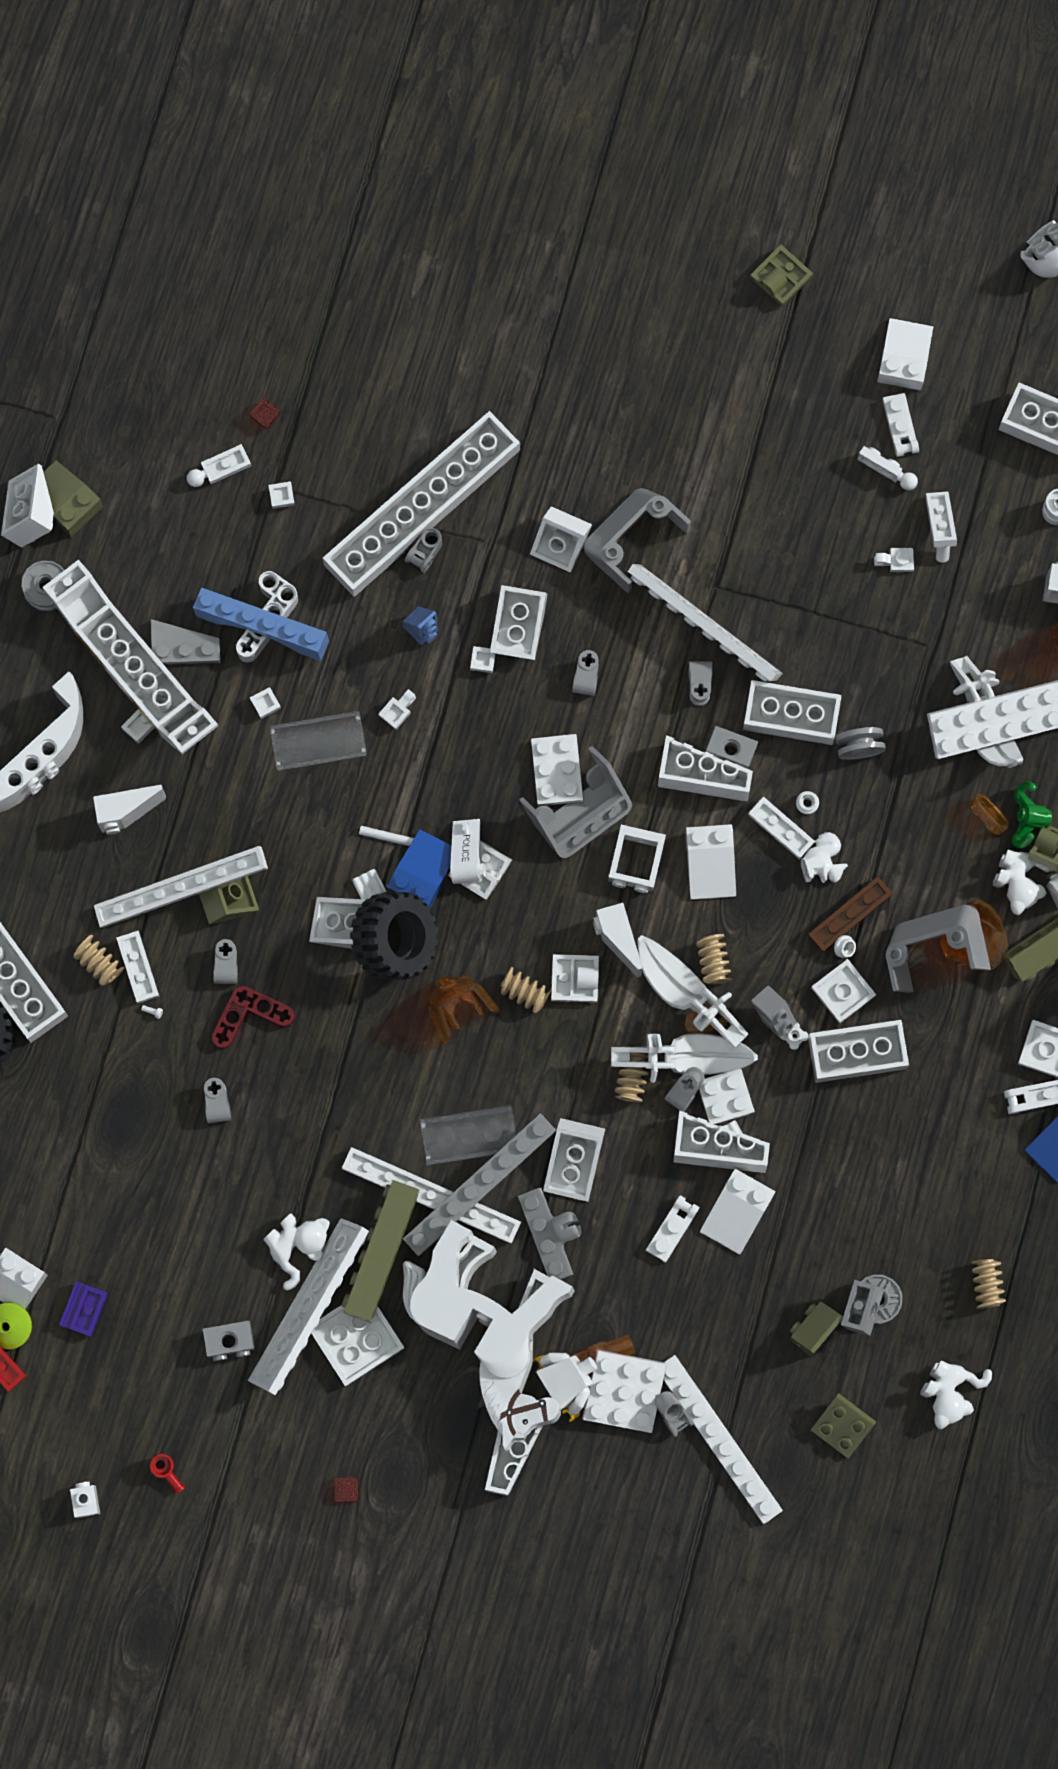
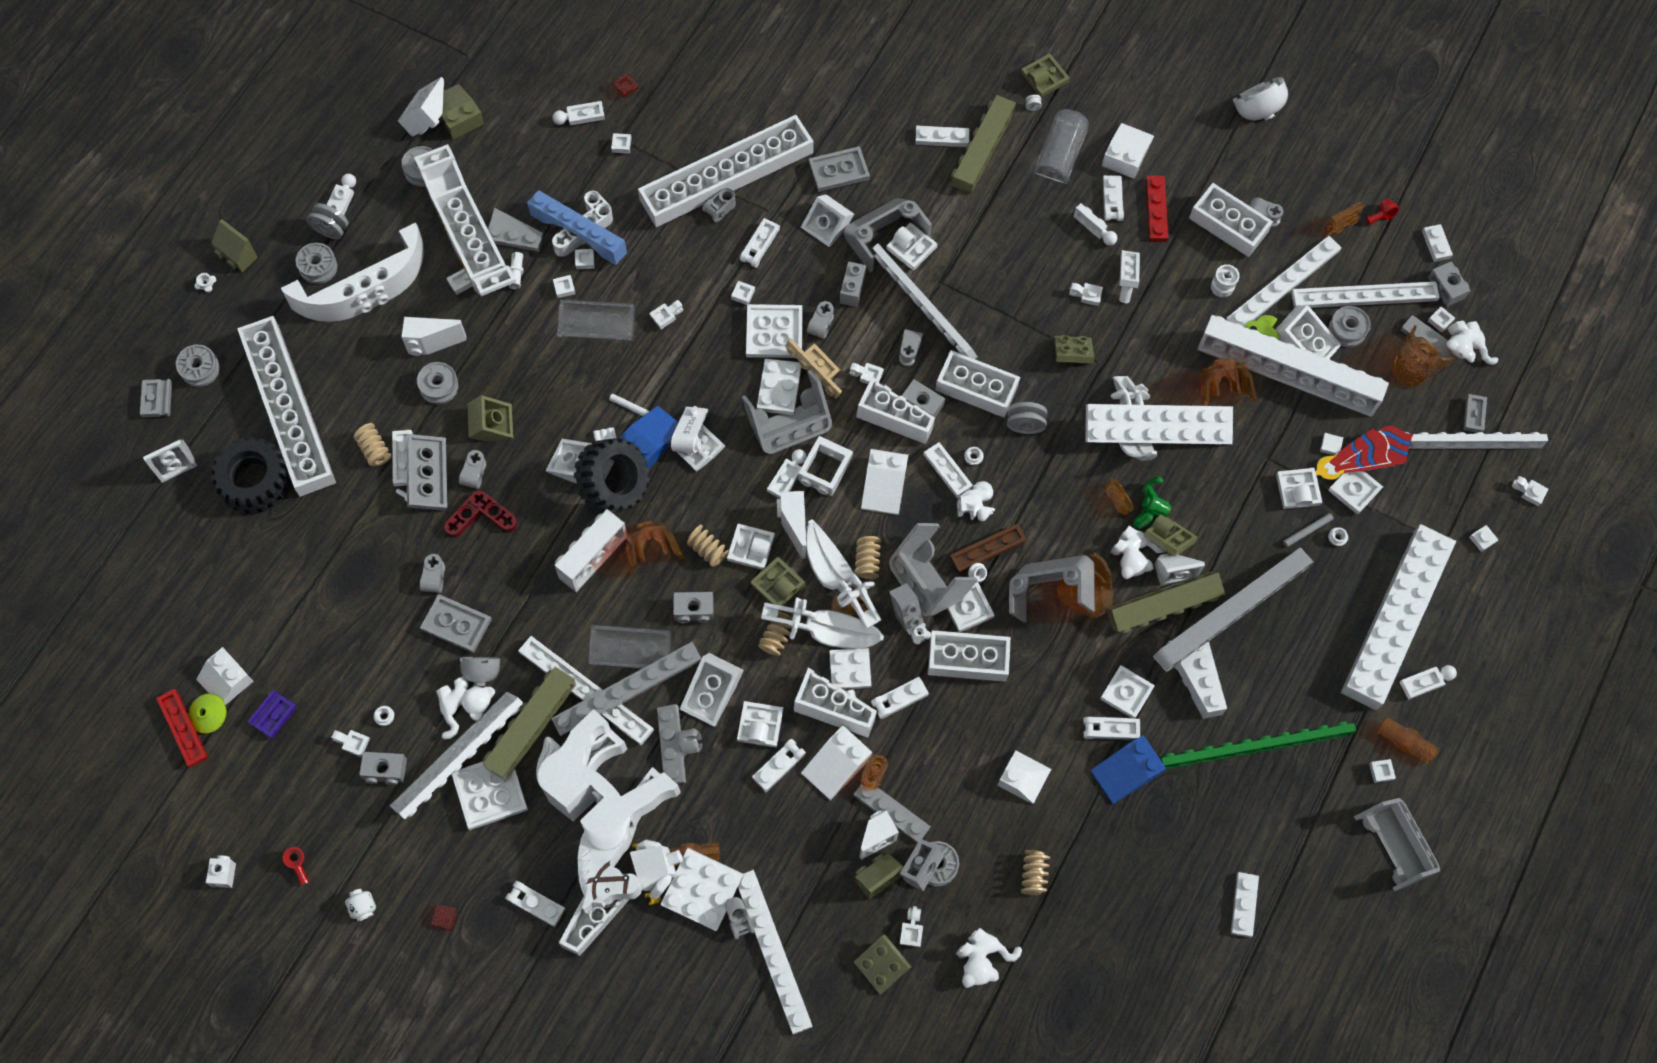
camera: 10 degrees right, 10 degrees down
white plate [94,846,268,928] -> none
medium blue slope [402,606,438,646] -> none
white slope [490,585,548,660] -> none
light grey piece [665,1067,704,1112] -> none
none -> white plate [331,730,370,757]
none -> white head [345,889,376,921]
none -> white plate [374,706,394,726]
none -> light grey plate [406,434,447,510]
none -> light grey wheel [417,362,459,405]
none -> light grey plate [420,594,492,653]
none -> light grey cylinder [460,657,500,686]
none -> white plate [505,880,566,927]
none -> white pin [509,252,523,289]
none -> white brick [555,509,627,592]
none -> white plate [575,249,594,269]
none -> light grey brick [674,592,714,623]
none -> white plate [737,701,783,748]
none -> white plate [740,218,780,268]
none -> white plate [746,304,802,358]
none -> olive plate [750,557,805,606]
none -> white plate [767,449,807,499]
none -> tan bracket [785,338,842,399]
none -> light grey plate [809,146,870,192]
none -> light grey brick [840,262,866,307]
none -> white plate [849,363,884,384]
none -> light grey plate [854,779,931,844]
none -> white slope [859,811,899,860]
none -> clear orange plate [861,754,888,790]
none -> white plate [871,677,929,719]
none -> white plate [886,222,938,271]
none -> light grey windscreen [889,523,978,616]
none -> white plate [900,906,923,947]
none -> white plate [915,126,969,147]
none -> olive brick [951,95,1016,194]
none -> white slope [997,751,1051,804]
none -> white bush [1026,95,1042,111]
none -> clear brick [1033,109,1089,184]
none -> olive plate [1054,335,1094,363]
none -> red plate [1146,176,1168,242]

